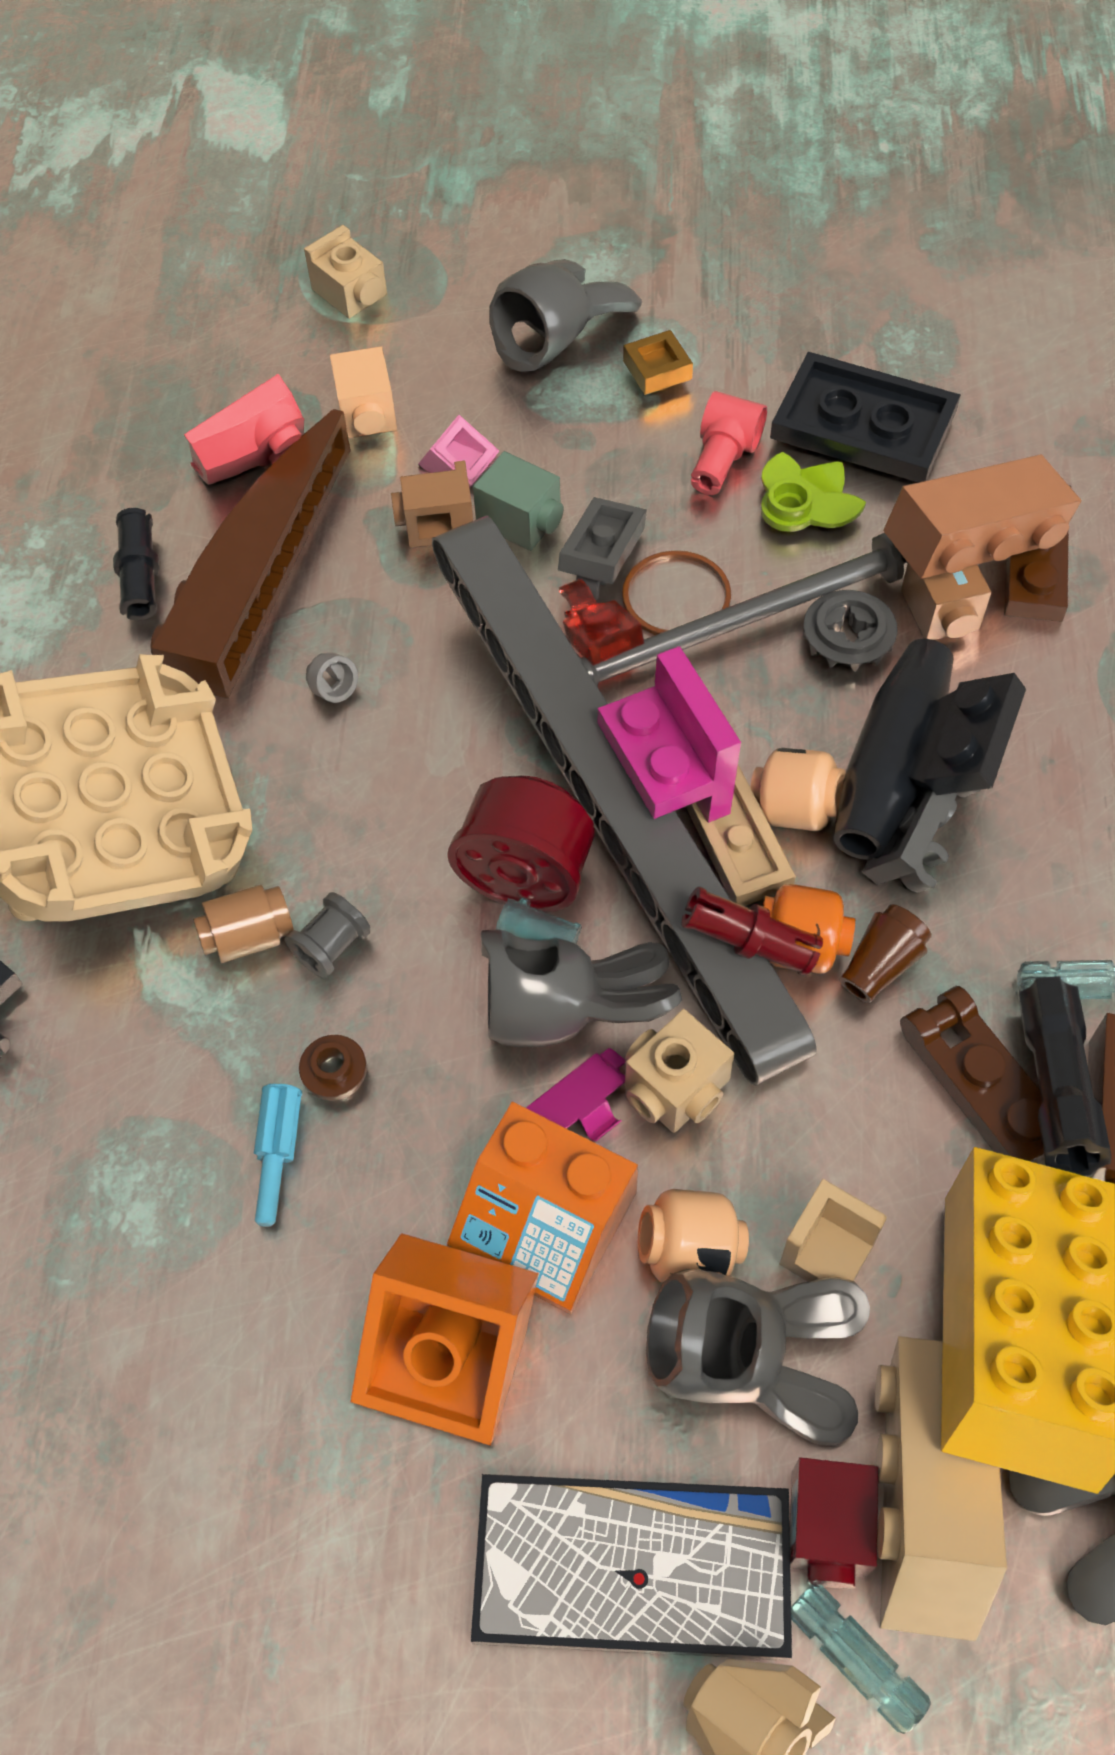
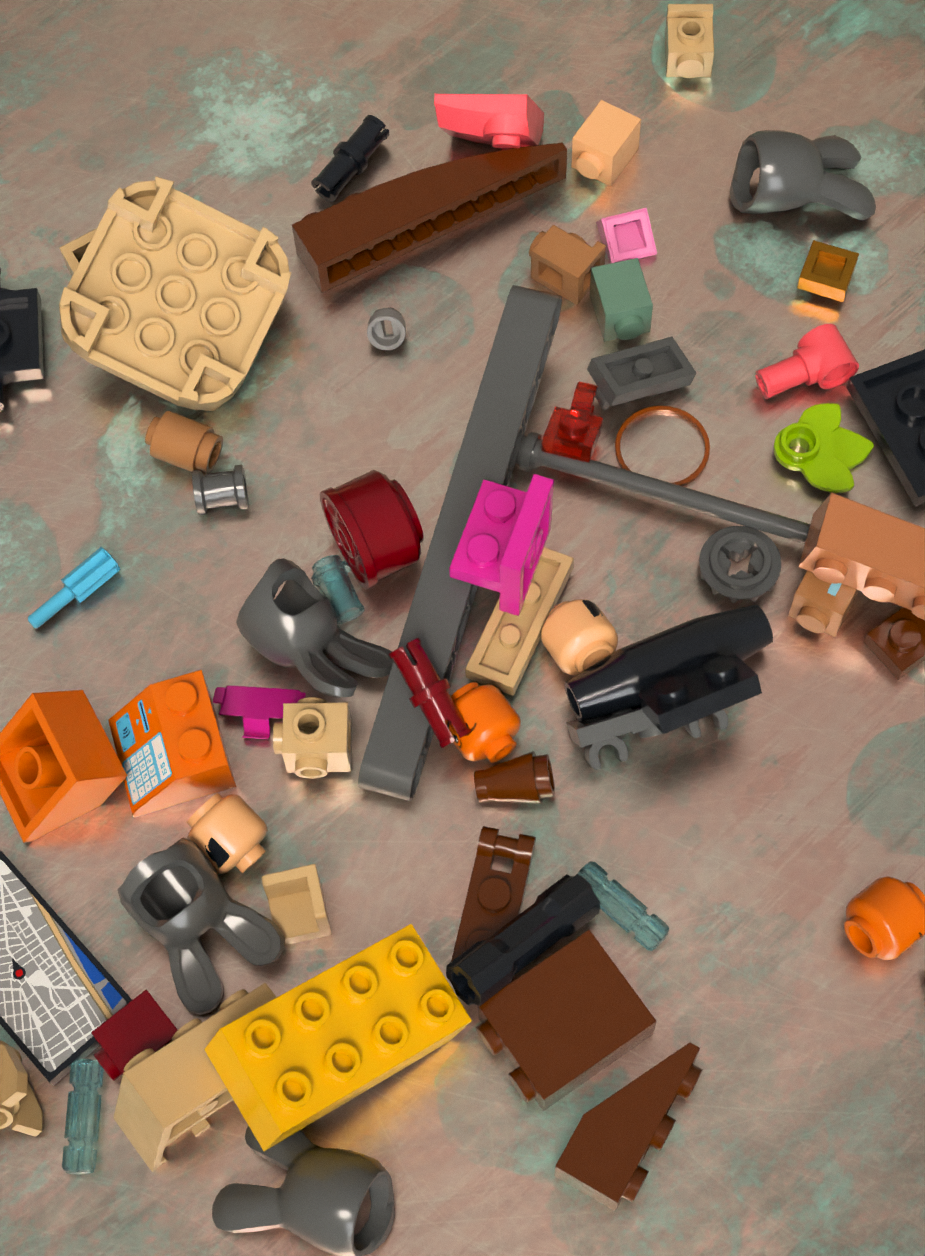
camera: 45 degrees right, 5 degrees up
reddish brown plate [299,1035,367,1101] -> none

